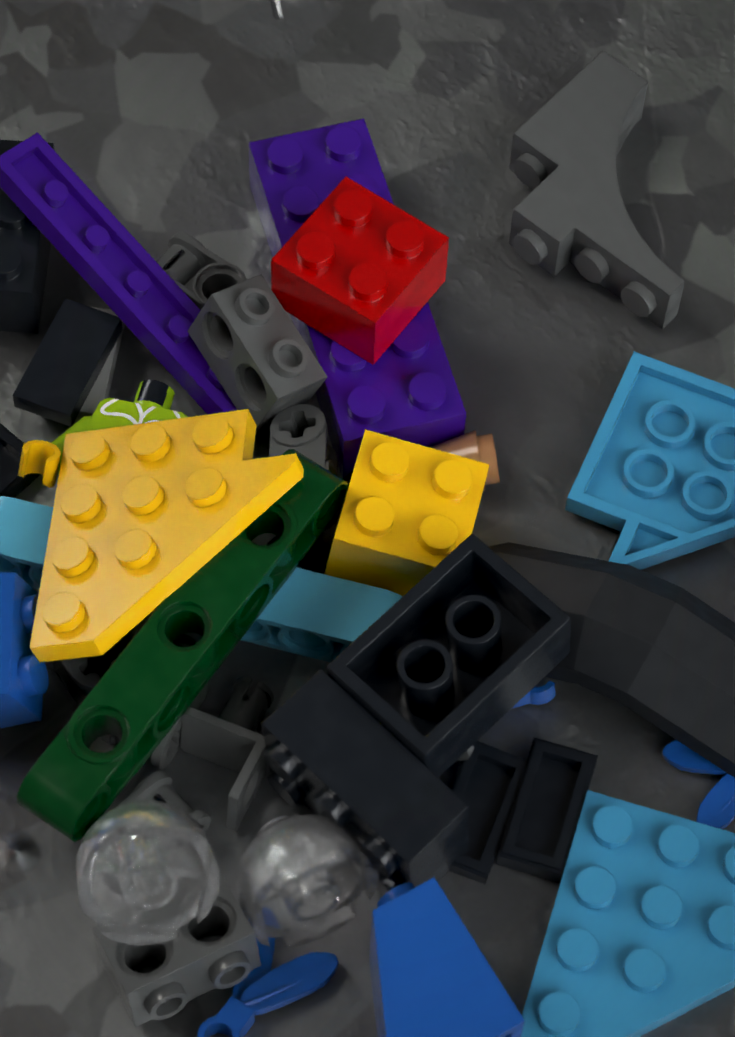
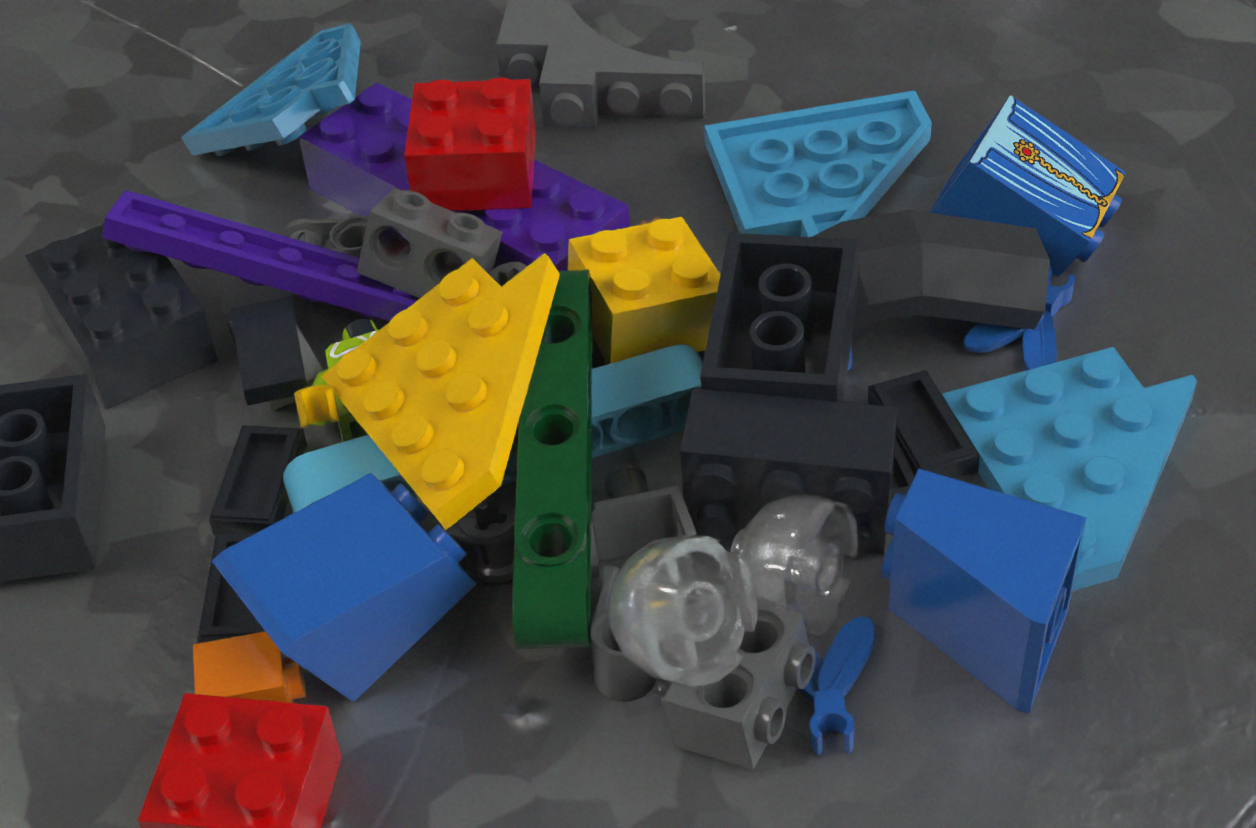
camera: 30 degrees left, 15 degrees down
none -> dark azure wing [181,23,361,156]

